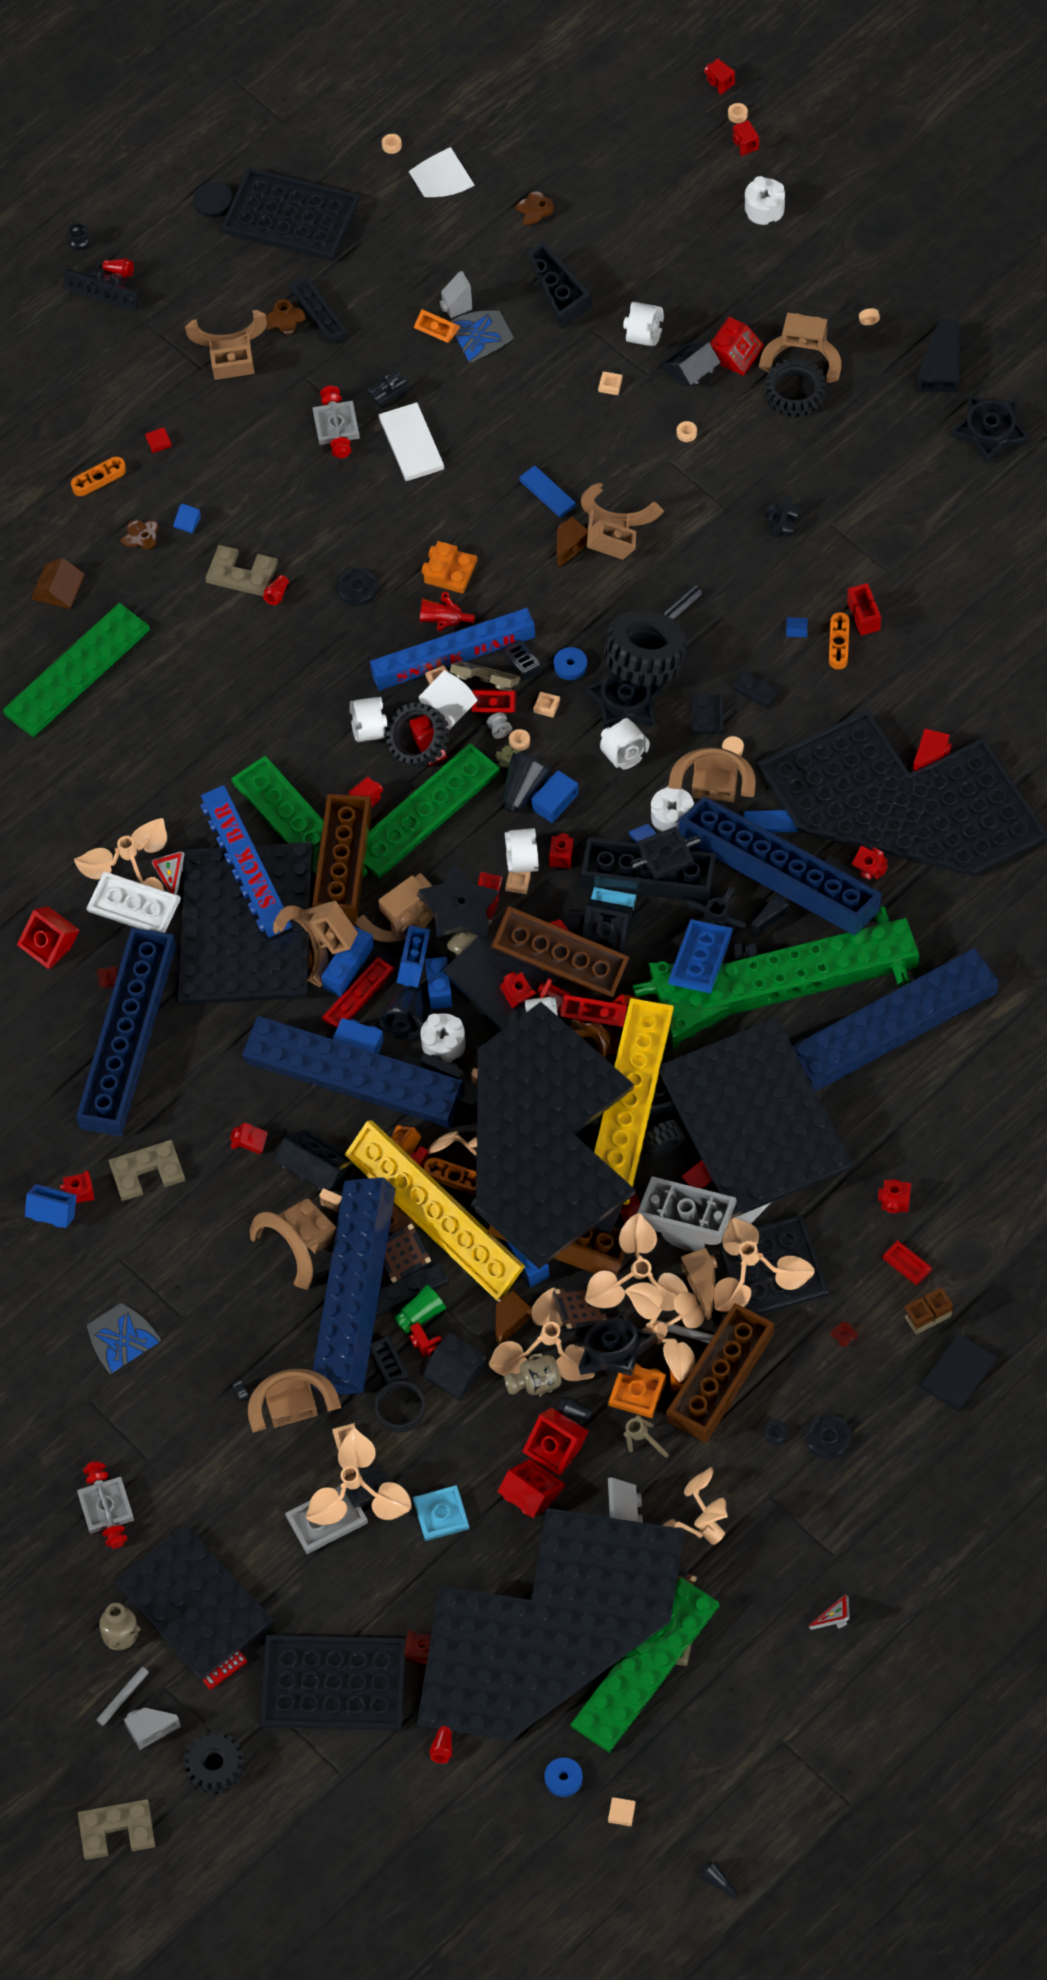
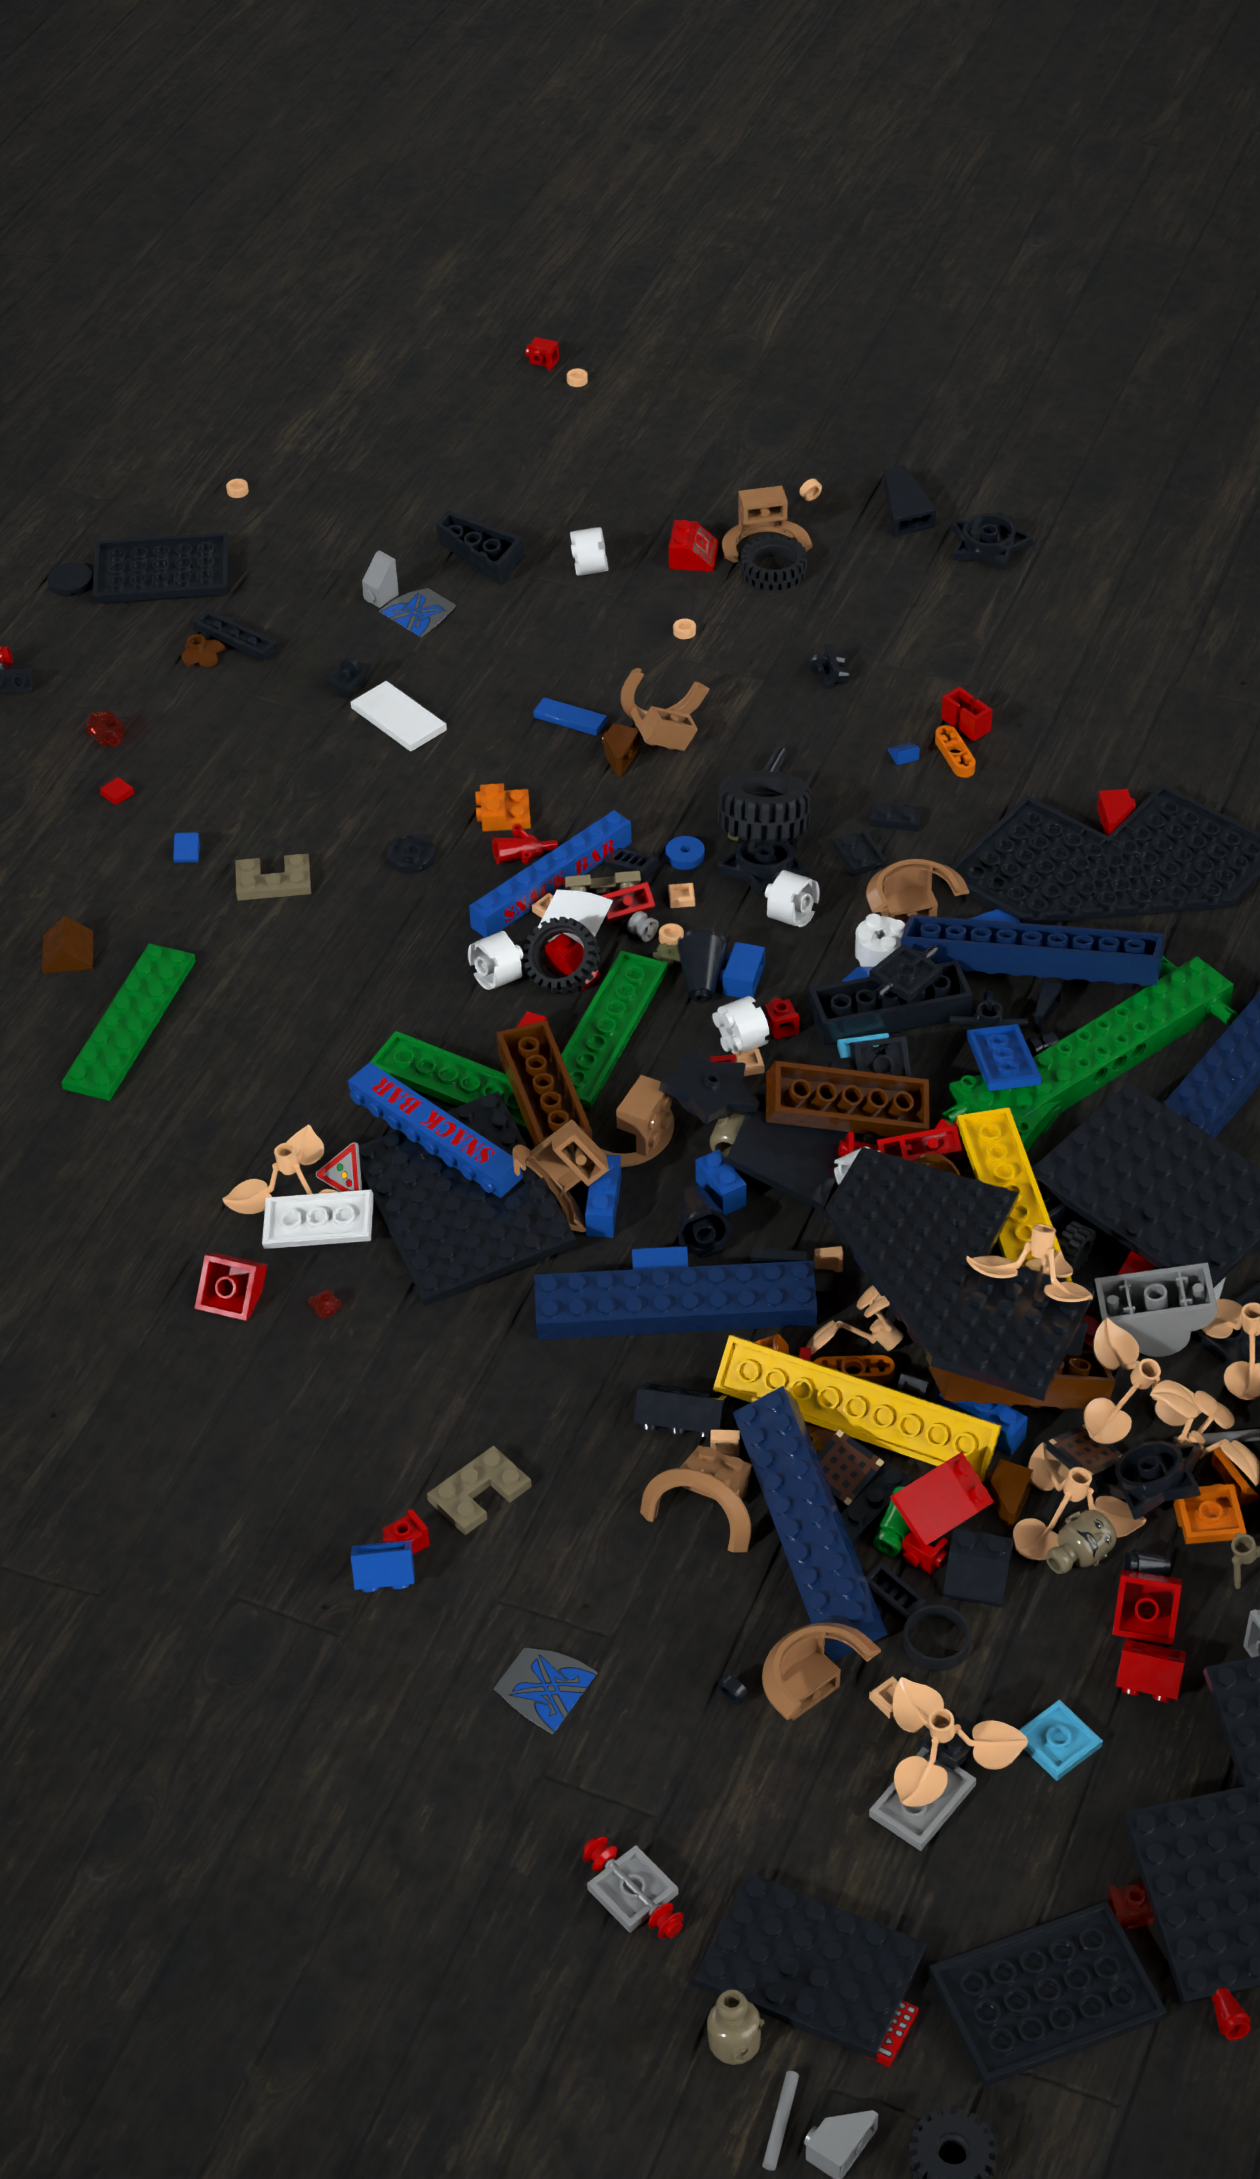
camera: 25 degrees left, 15 degrees down
orange beam [71,457,126,496] -> none
dark blue brick [76,927,176,1137] -> none
reddish brown plate [120,519,159,549] -> none
medium nougat piece [185,310,267,380] -> none
red bracket [230,1122,268,1154] -> none
red cone [263,575,289,605] -> none
light grey plate [313,385,360,458] -> none
red tile [322,957,395,1030] -> none
blue brick [397,925,430,987] -> none
white sticker [409,147,474,197] -> none
orange slope [414,309,460,343] -> none
white brick [421,1014,466,1064] -> none
red brick [499,972,536,1009] -> none
reddish brown plate [515,192,554,225] -> none
light nougat tile [598,372,623,395] -> none
black slope [660,342,721,386] -> none
medium nougat slope [681,1248,717,1320] -> none
red brick [732,120,759,156] -> none
white brick [745,176,785,225] -> none
red brick [851,846,888,880] -> none
none -> clear red brick [86,710,126,747]
none -> red slope [890,1452,994,1548]
none -> light nougat plant [966,1224,1093,1302]

